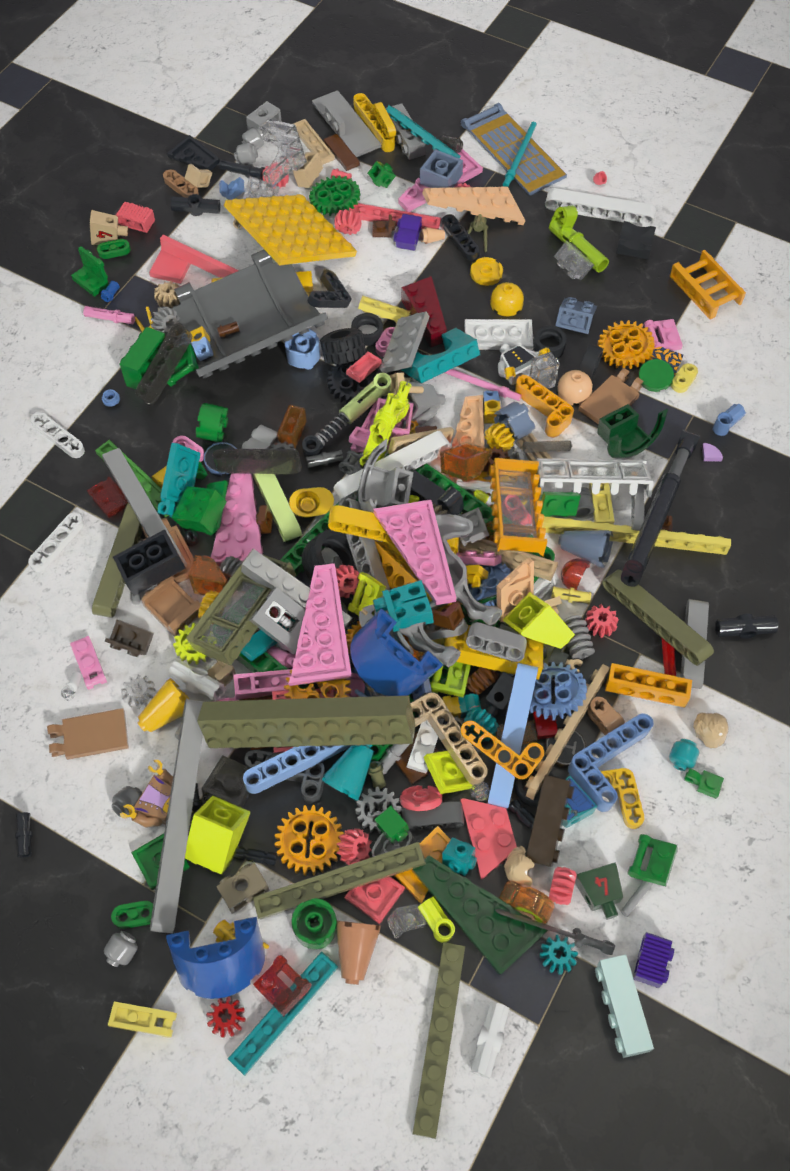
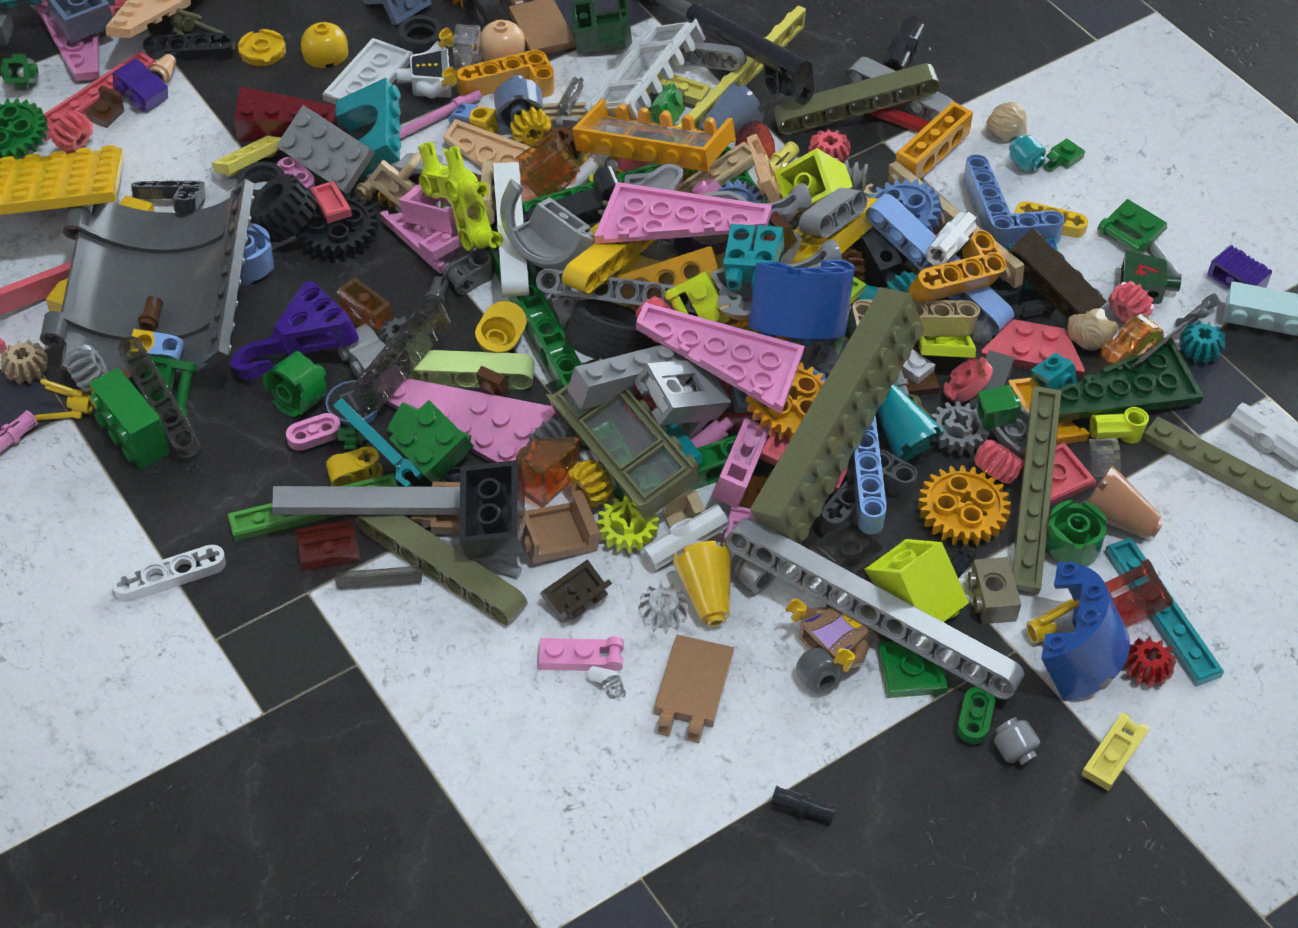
camera: 65 degrees left, 10 degrees down
white beam [28,513,84,572] -> none
medium blue plate [102,389,120,406] -> none
piece [302,373,391,457] -> none
medium nougat piece [587,697,625,735] -> none
none -> dark purple piece [231,281,359,380]
none -> clear smoke axle [335,566,422,589]
none -> white piece [926,212,977,266]

